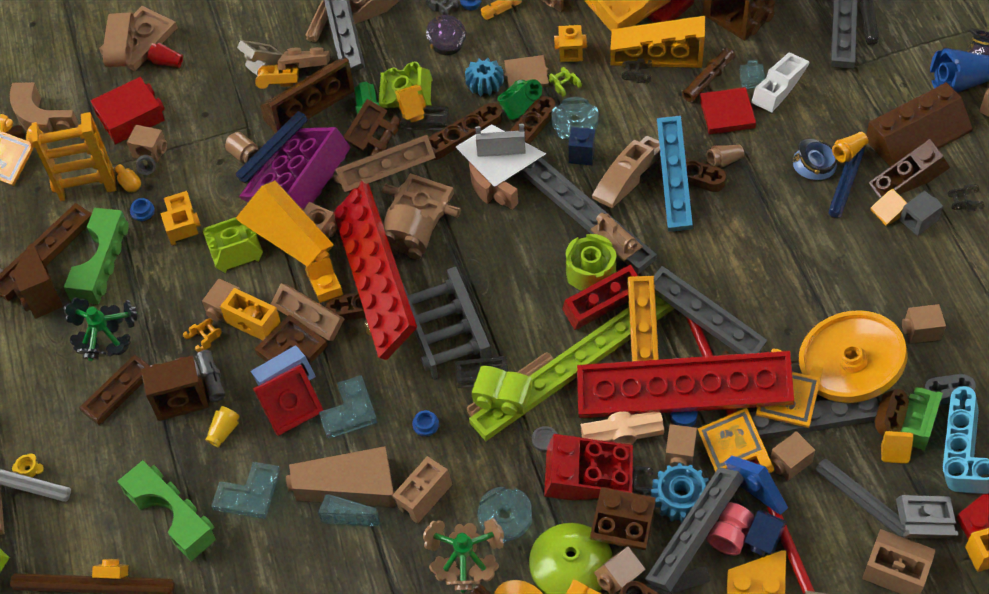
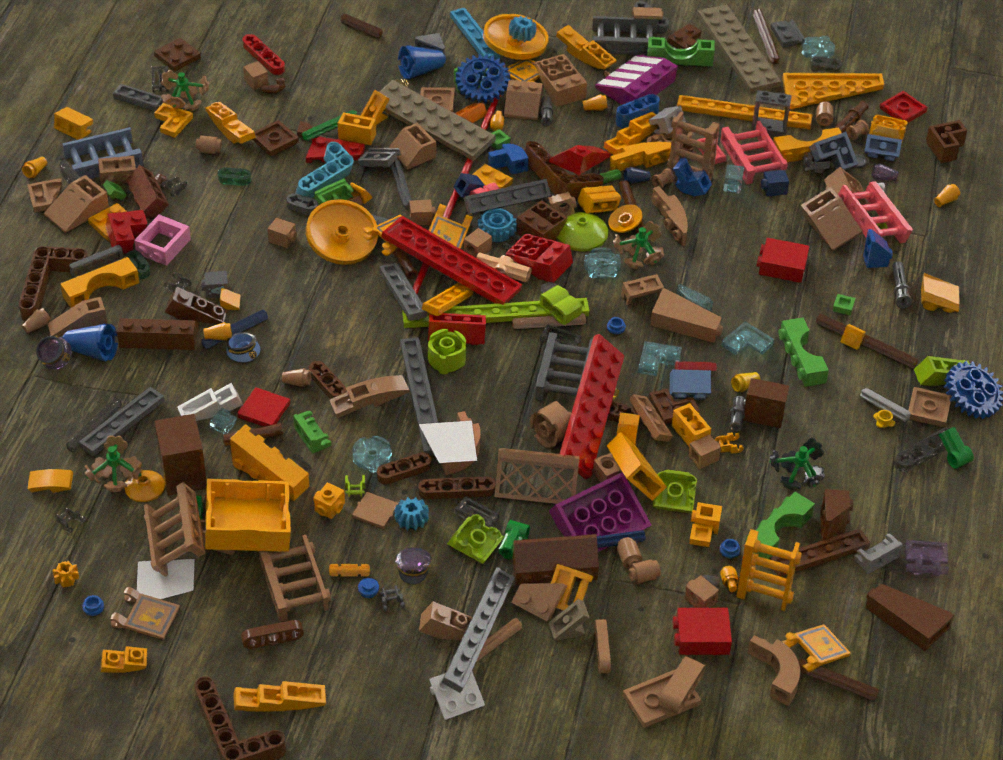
camera: 155 degrees left, 10 degrees down
reddish brown tile [79,354,150,425] -> none
red cone [148,43,183,68] -> none
reddish brown plate [344,99,401,156] -> none
medium nougat plate [382,173,461,229] -> none
light orange brick [395,84,426,122] -> none
light grey hinge [476,124,526,156] -> none
green piece [497,79,542,120] -> none
dark blue brick [568,127,595,165] -> none
medium nougat hinge [591,213,643,261] -> none
dark azure plate [657,116,693,232] -> none
blue wing [724,456,788,515] -> none
none -> bright green hinge [293,411,331,454]
none -> medium nougat beam [595,619,611,674]
none -> medium nougat brick [628,559,661,584]

